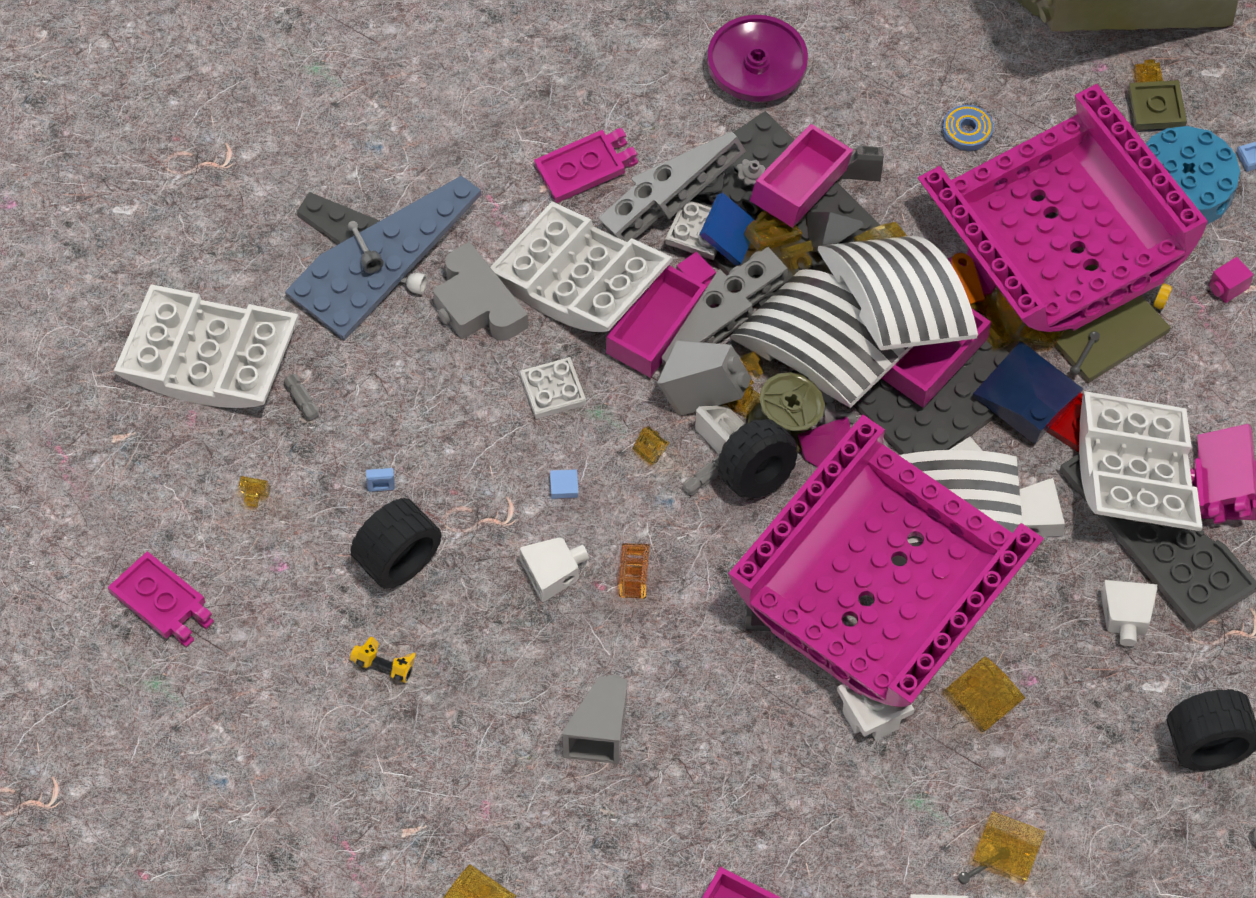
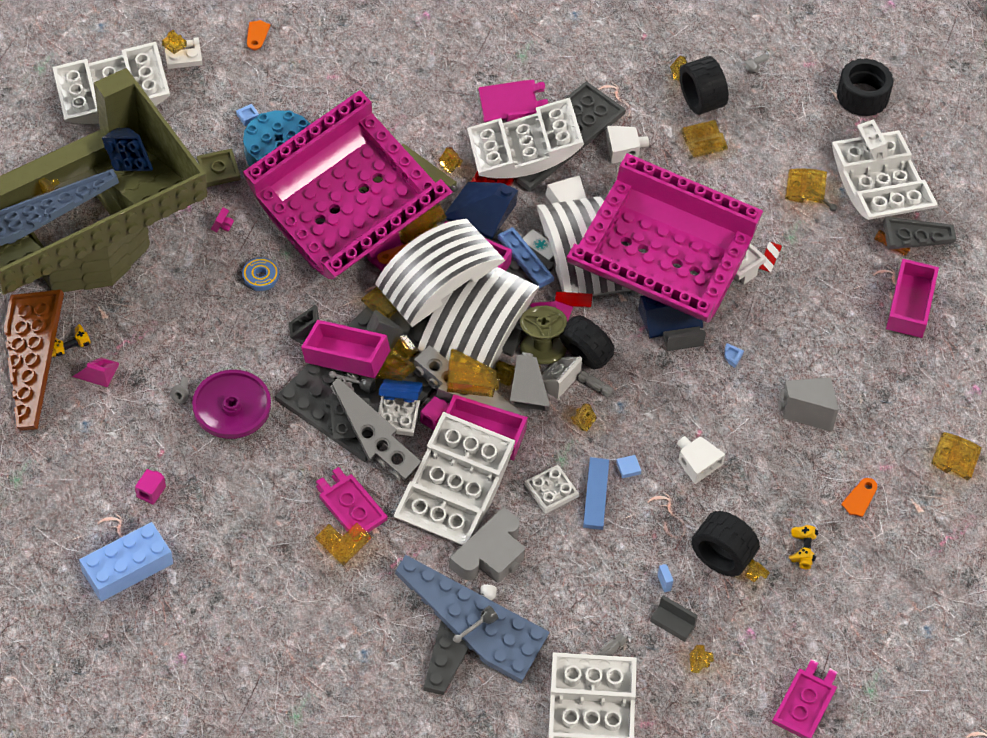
camera: 105 degrees left, 5 degrees down
clear orange slope [619,543,650,598] -> none
none -> light grey plate [170,377,190,403]
none -> dark pink tile [211,207,234,233]
none -> clear yellow plate [315,523,372,566]
none -> clear yellow tile [438,147,463,173]
none -> clear yellow slope [447,349,499,397]
none -> medium blue tile [497,227,554,289]
none -> medium blue tile [583,457,609,530]
none -> dark grey panel [650,595,698,642]
none -> clear yellow slope [681,120,728,158]
none -> light blue tile [724,343,744,368]
none -> clear yellow tile [745,559,770,583]
none -> sticker [759,242,782,272]
none -> orange piece [841,478,878,517]

